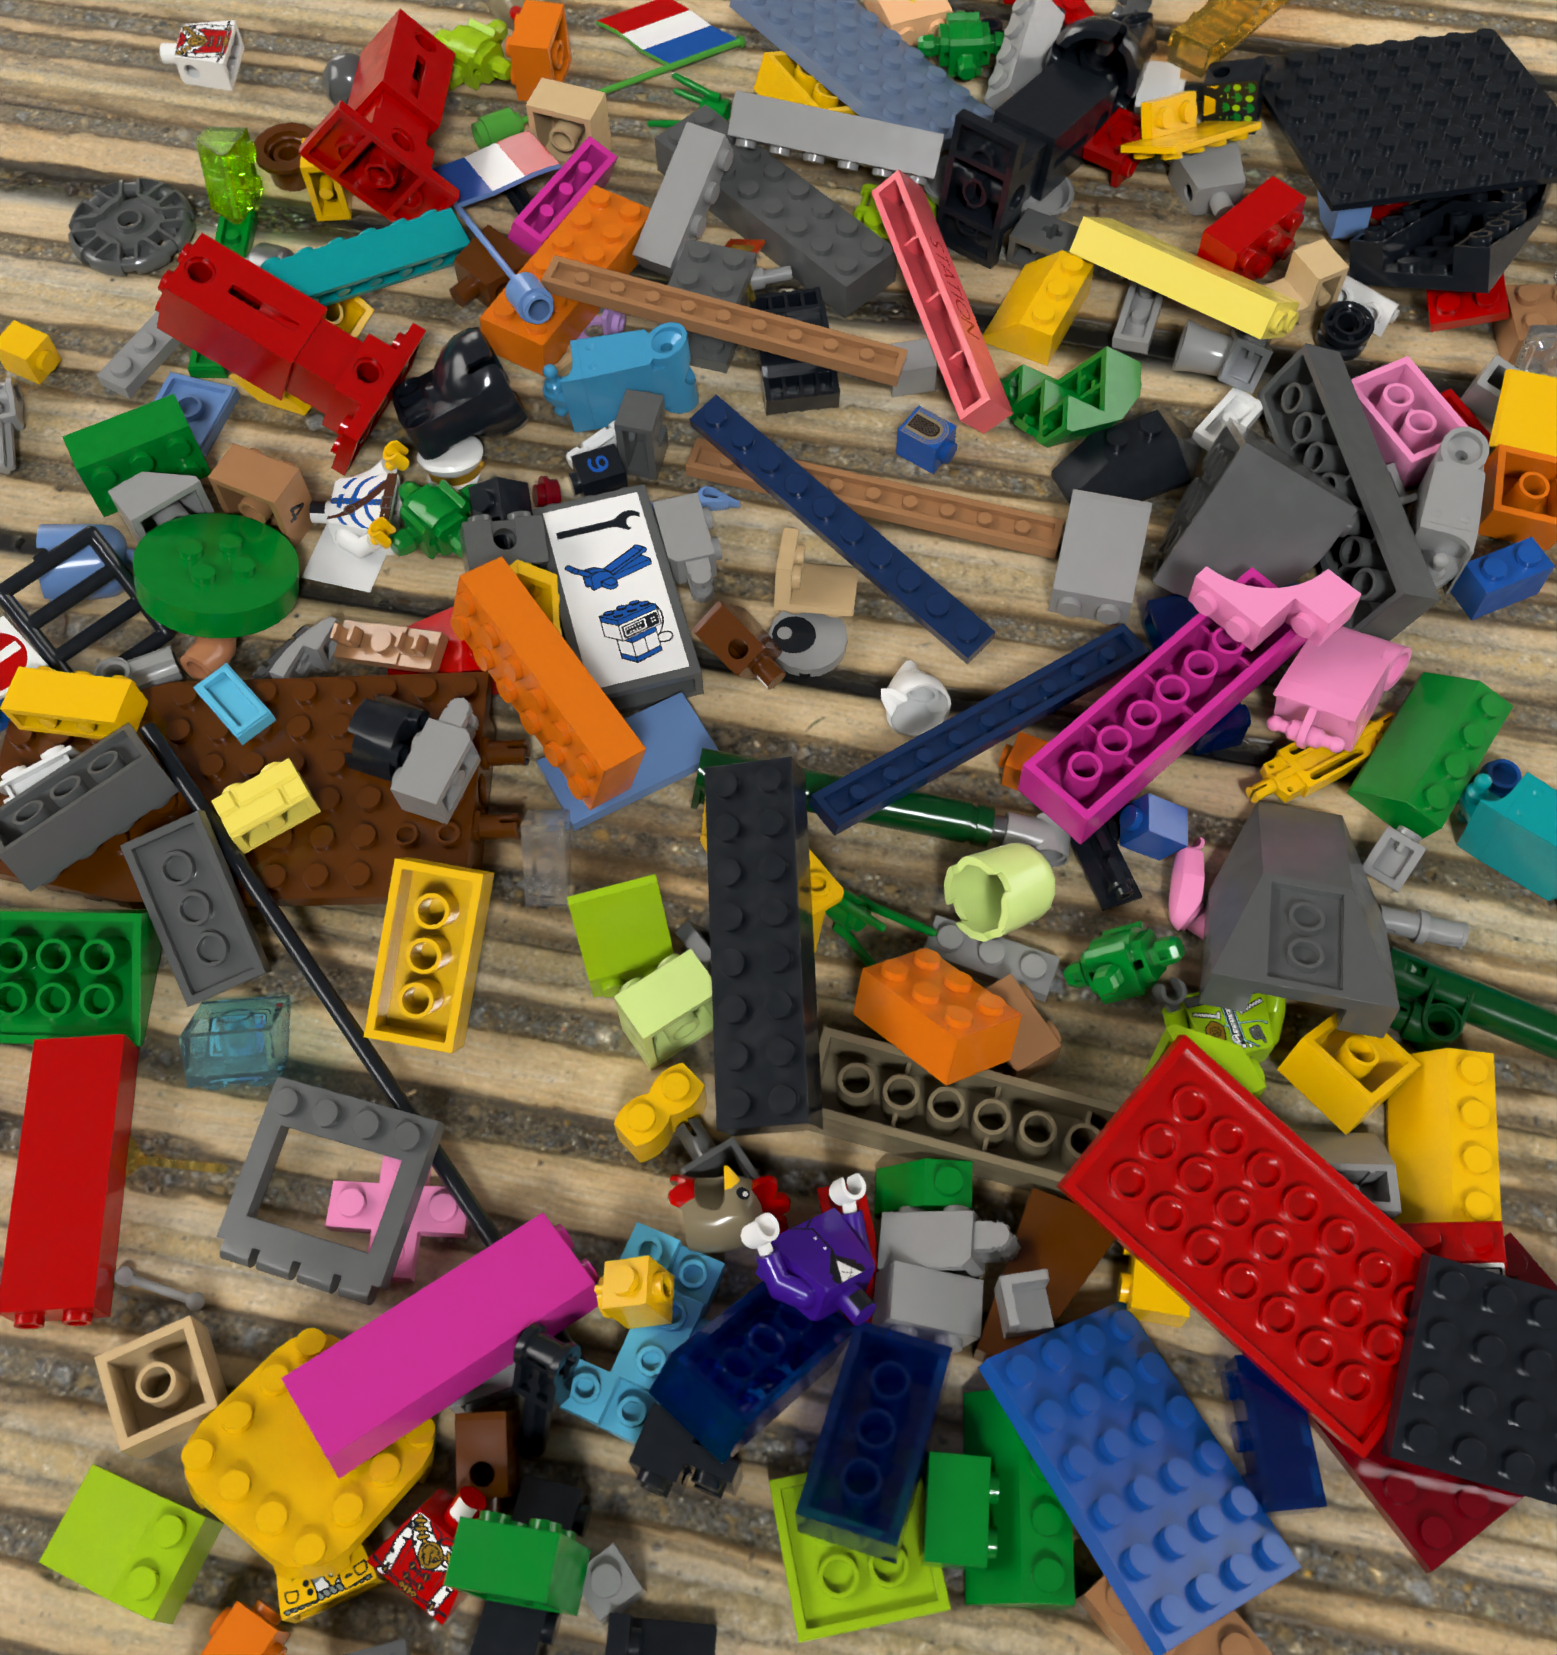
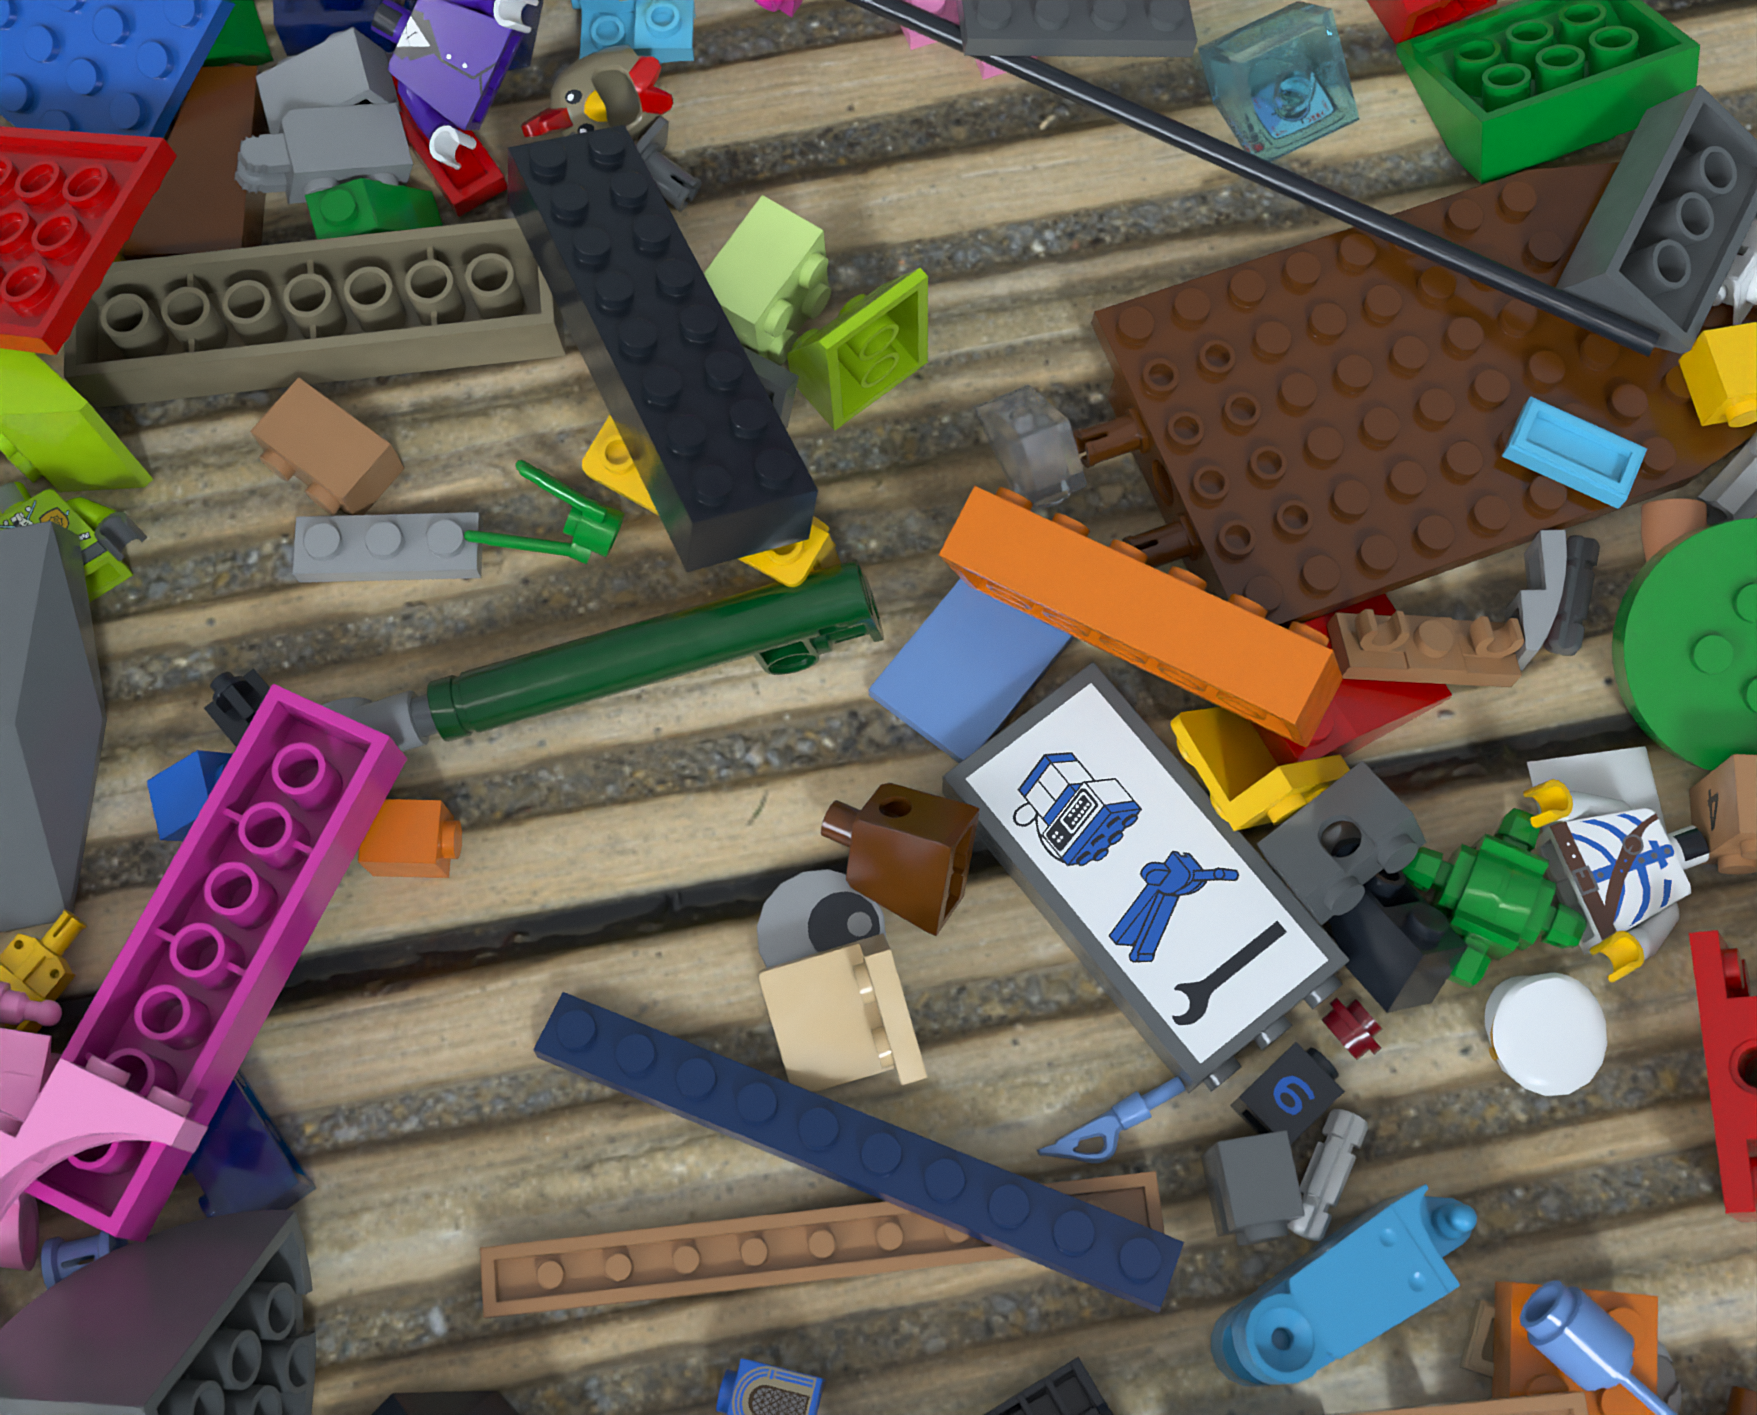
camera: 160 degrees right, 10 degrees up
dark grey plate [120,811,272,1007] -> none
light yellow brick [212,758,321,854] -> none
black cylinder [345,693,430,782] -> none
yellow brick [364,857,495,1053] -> none
light grey hinge [390,697,481,824] -> none
black piece [392,327,530,460] -> none
yellow brick [614,1063,707,1163] -> none
light grey hinge [653,492,722,603] -> none
dark blue plate [808,623,1150,836] -> none
orange brick [853,947,1022,1086] -> none
white hat [881,660,951,737] -> none
yellowish green cylinder [944,843,1056,942] -> none
light grey panel [994,1269,1054,1339] -> none
light grey slope [1048,489,1152,625] -> none
green piece [1064,921,1185,1004] -> none
bright pink arm [1168,836,1206,940] -> none

